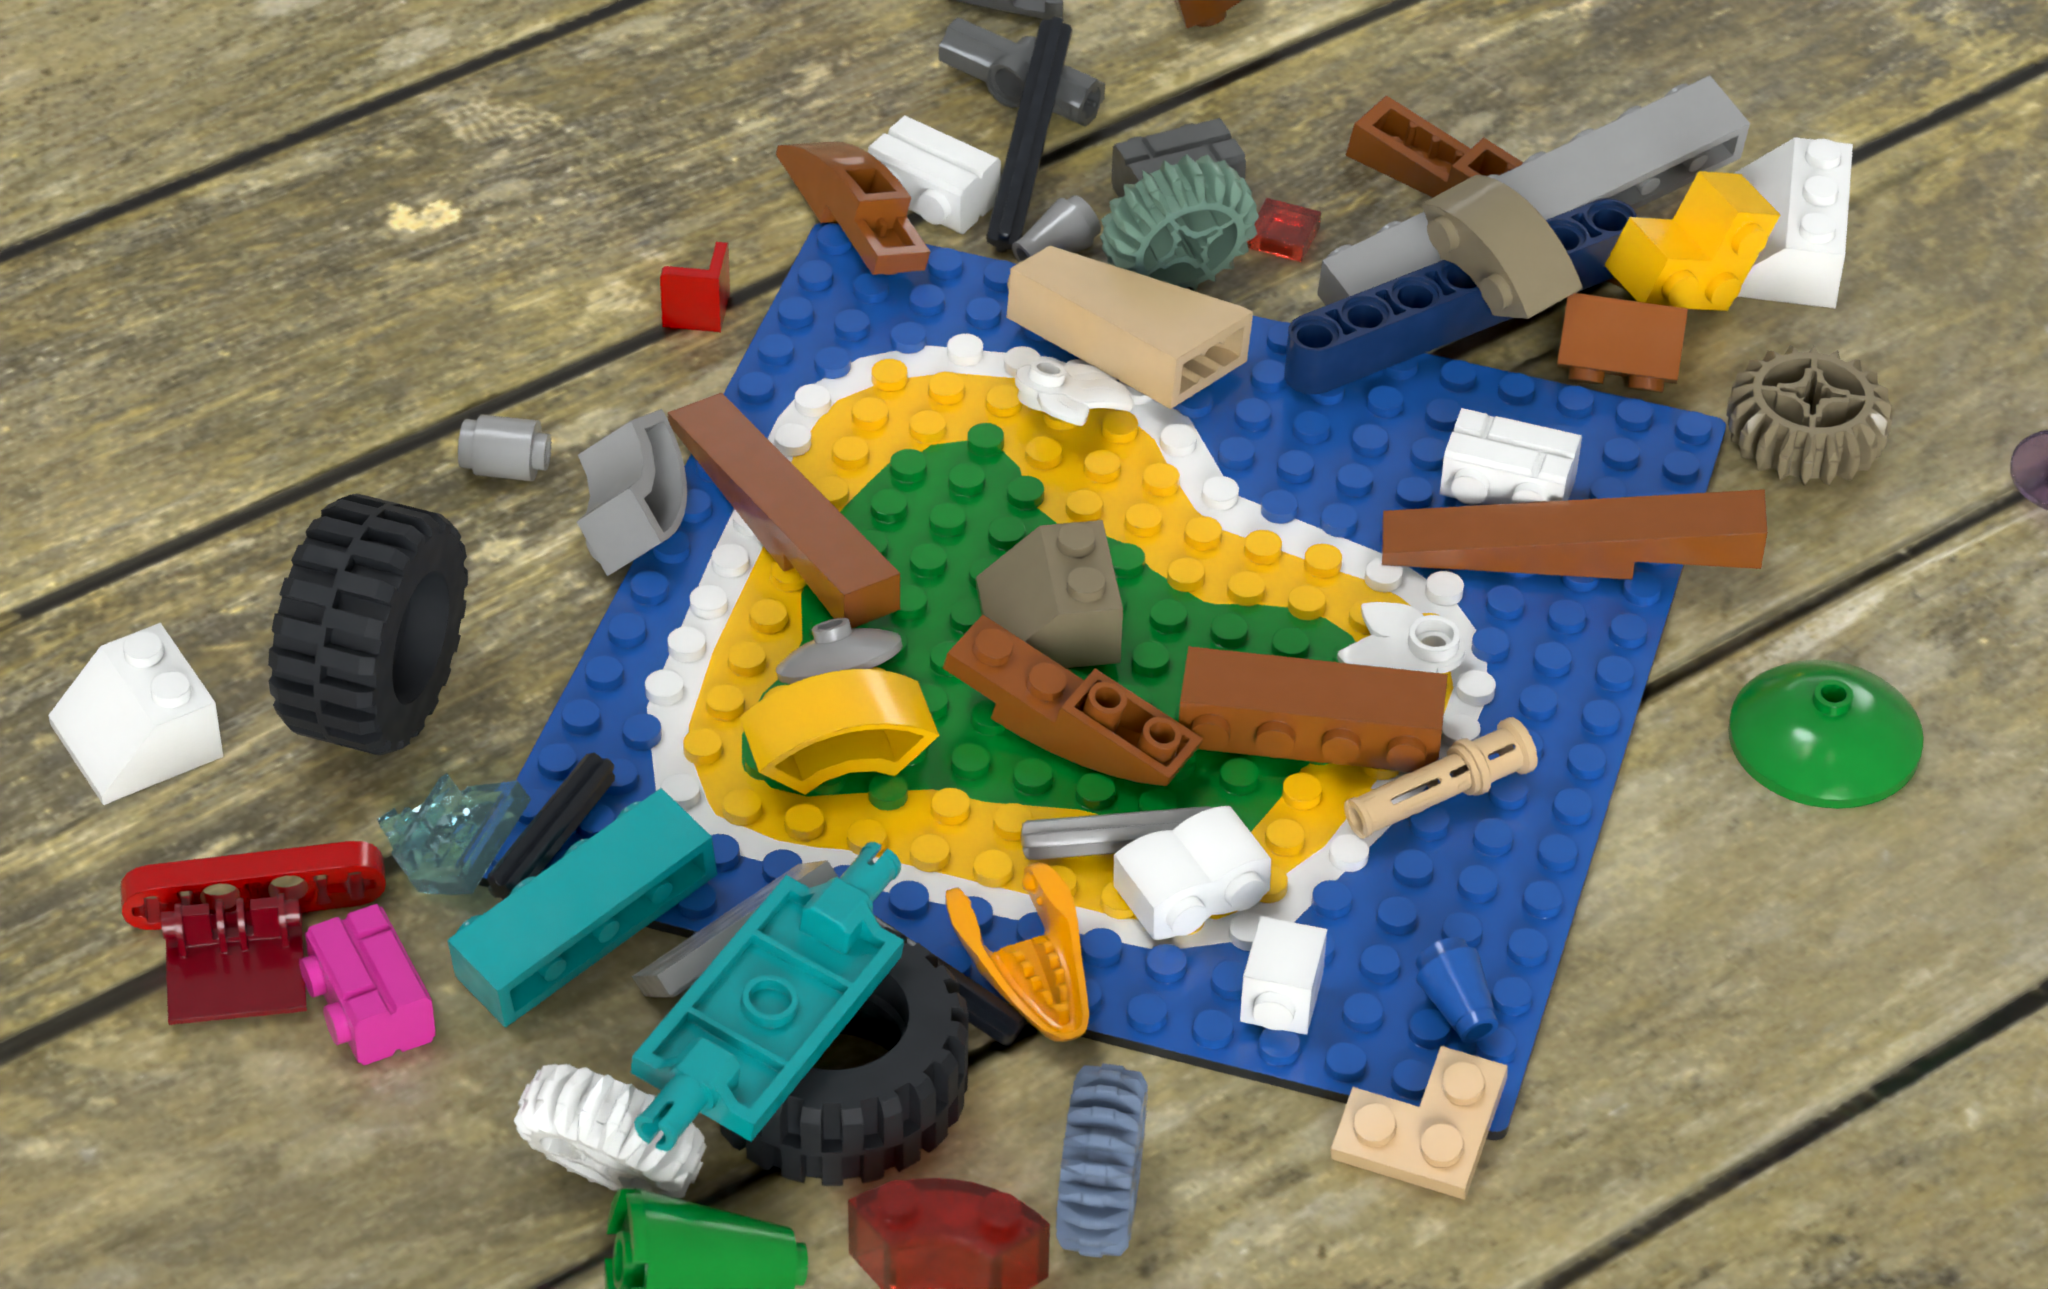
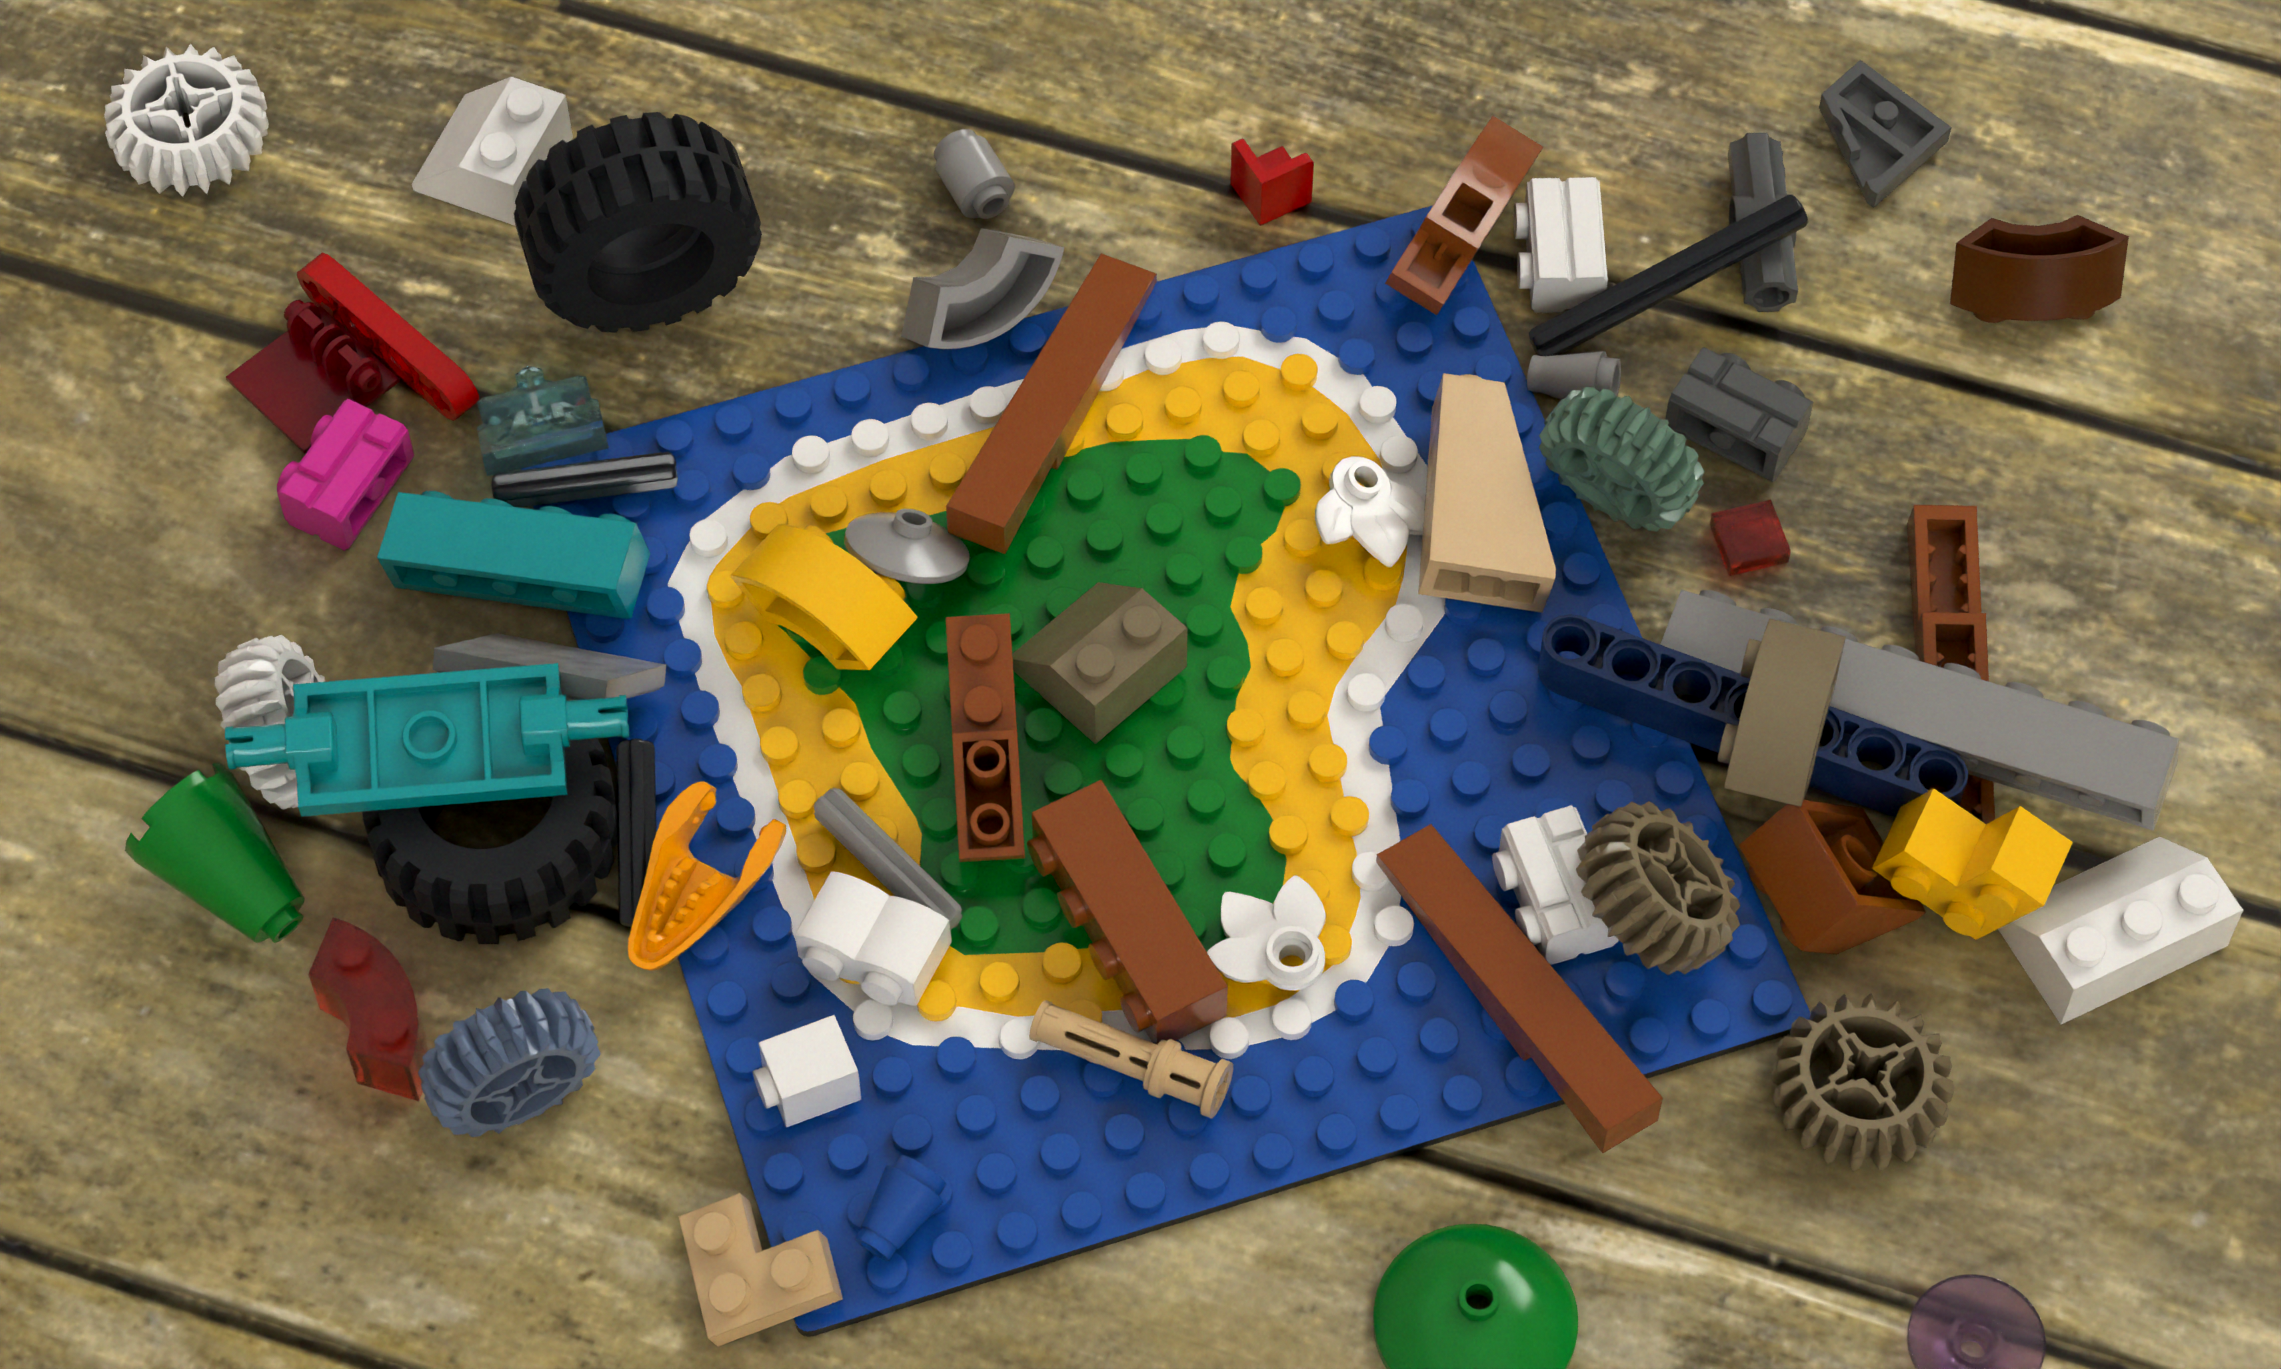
camera: 55 degrees right, 15 degrees up
none -> dark tan gear [1576,801,1741,975]

